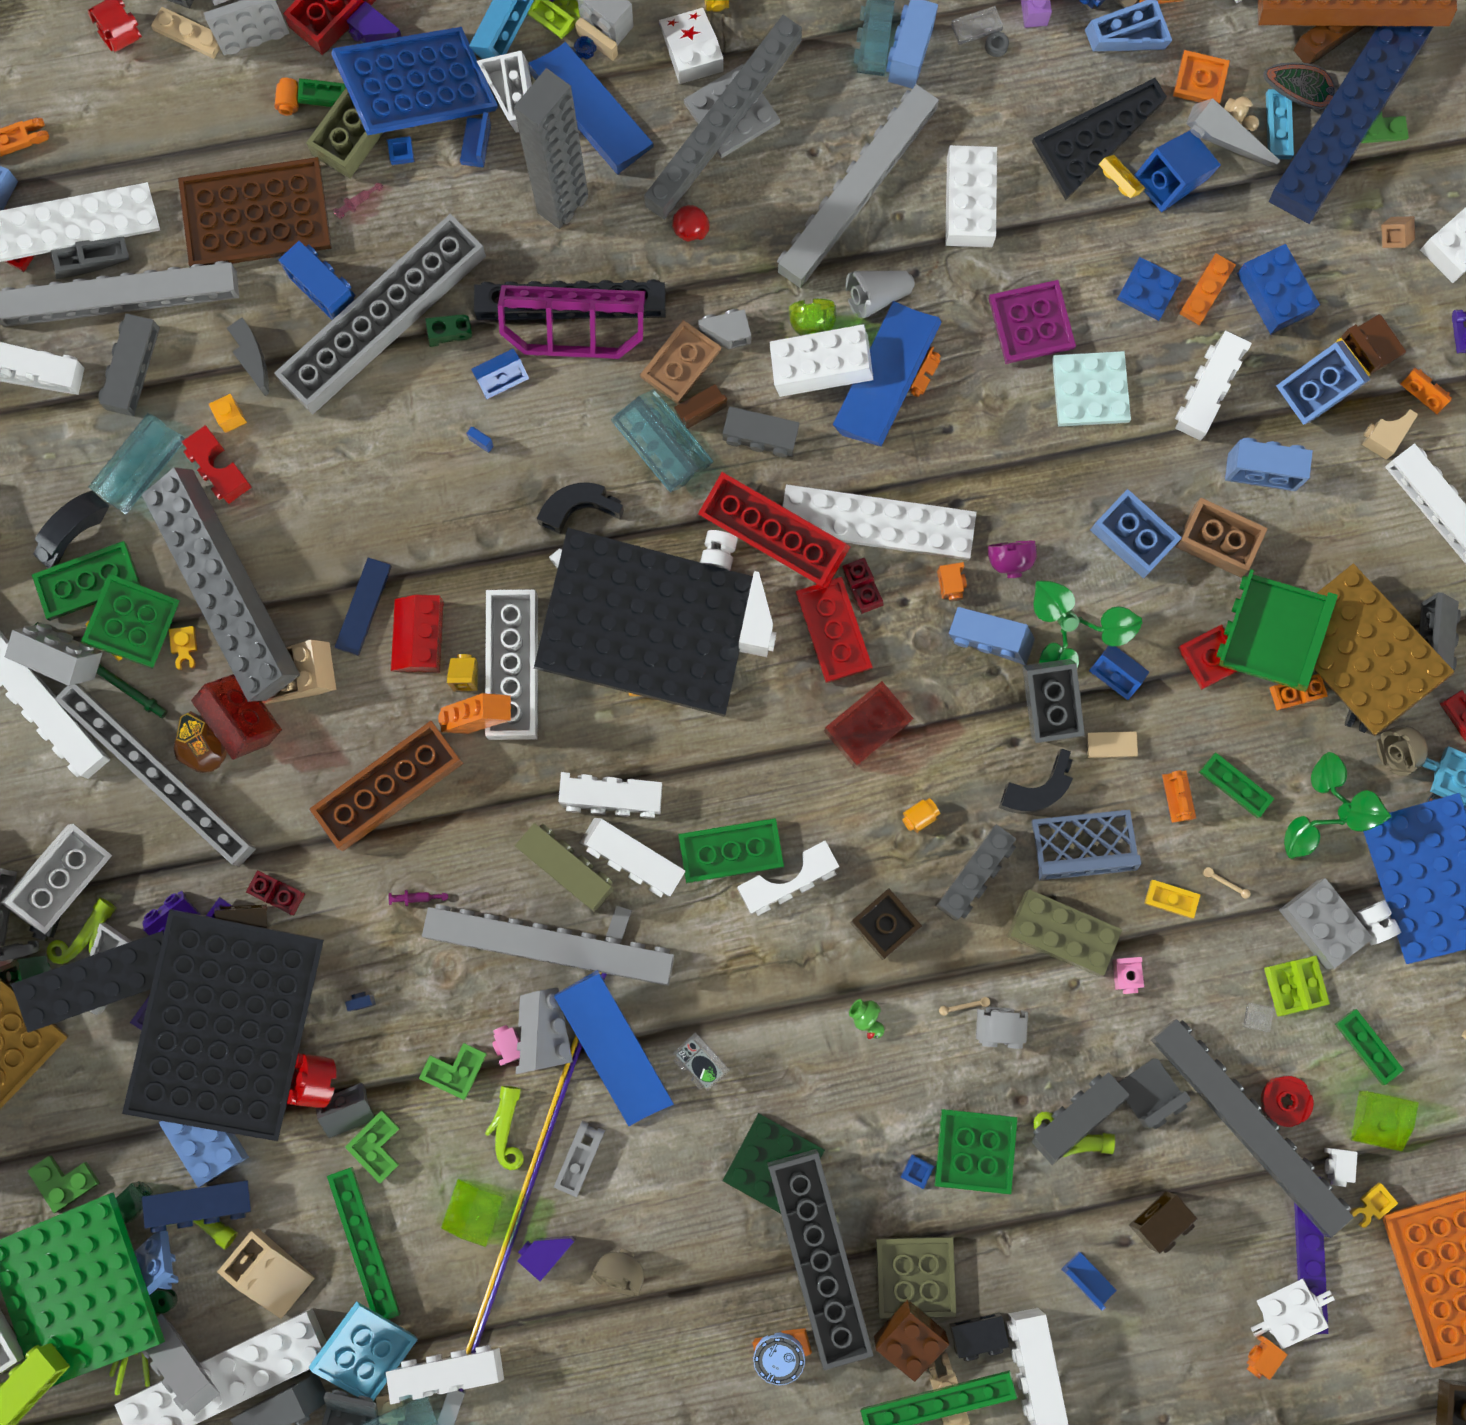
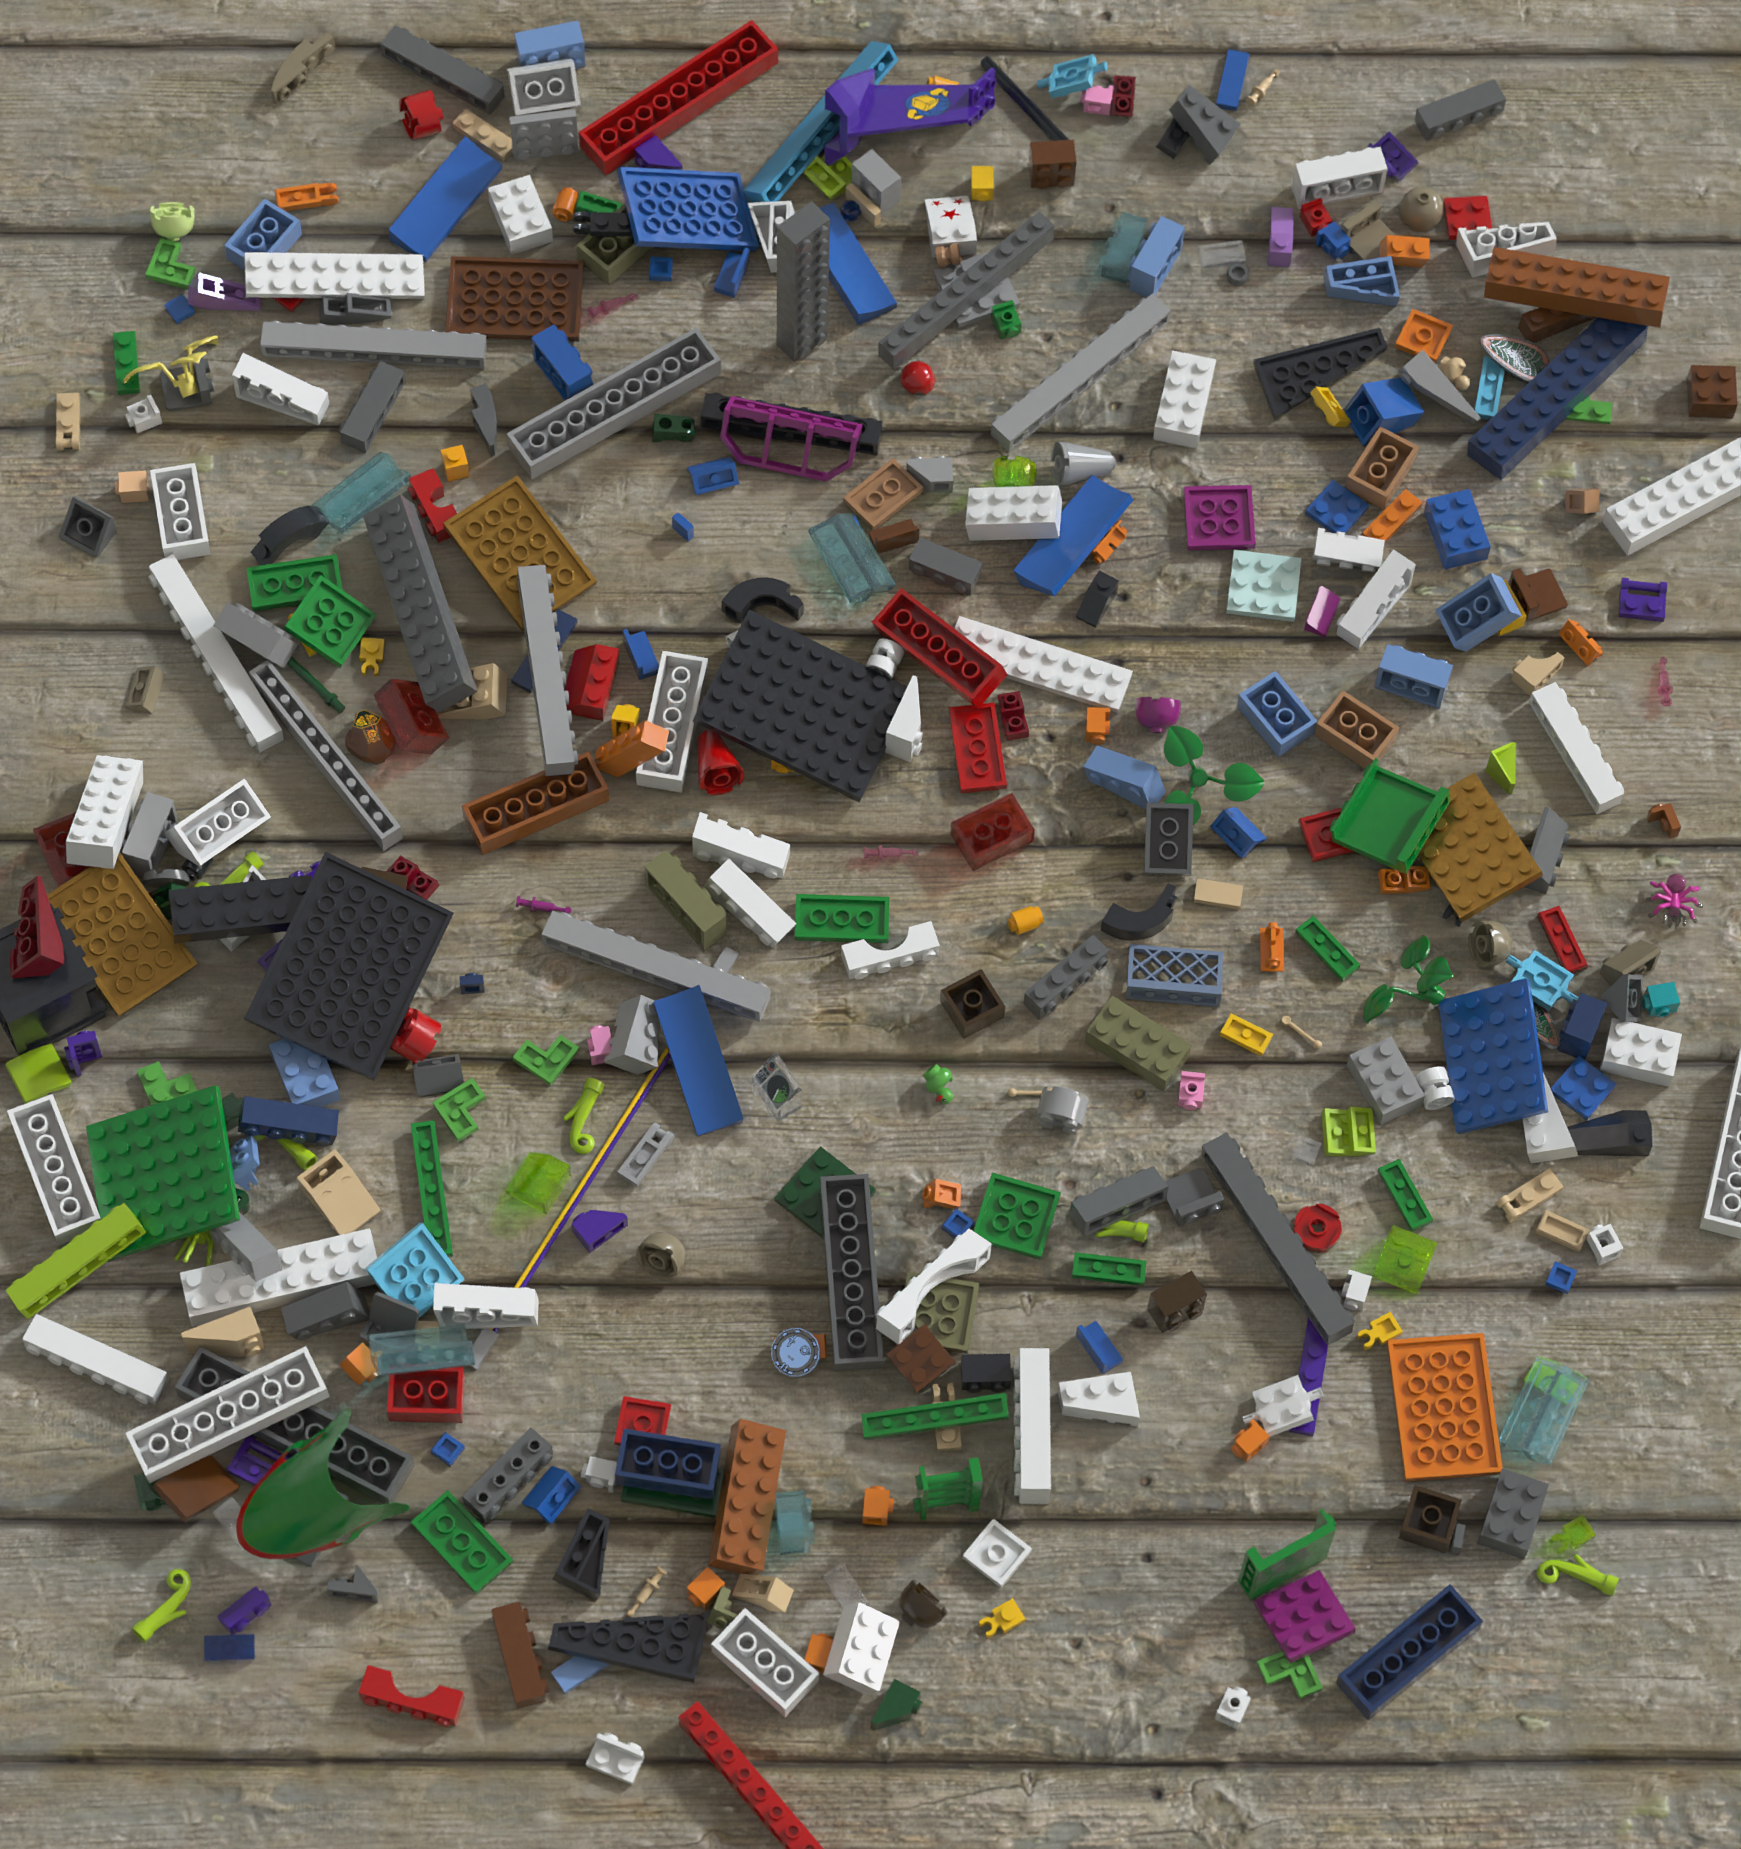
camera: 10 degrees right, 15 degrees down
none -> blue arch [389,136,502,262]
none -> pearl gold plate [443,475,597,632]
none -> white brick [488,175,553,255]
none -> light grey brick [517,565,578,776]
none -> black hinge [573,211,633,237]
none -> blue panel [623,629,659,680]
none -> red cone [697,730,744,795]
none -> clear pink piece [863,845,918,860]
none -> white arch [876,1229,992,1344]
none -> orange bracket [922,1179,961,1209]
none -> medium nougat wheel [935,243,962,269]
none -> green brick [991,300,1022,339]
none -> white wedge [1057,1372,1140,1427]
none -> green plate [1072,1252,1147,1286]
none -> black slope [1076,570,1119,628]
none -> magenta slope [1304,586,1341,637]
none -> white wedge [1312,528,1385,573]
none -> medium nougat brick [1345,426,1419,510]
none -> lime slope [1485,742,1516,794]

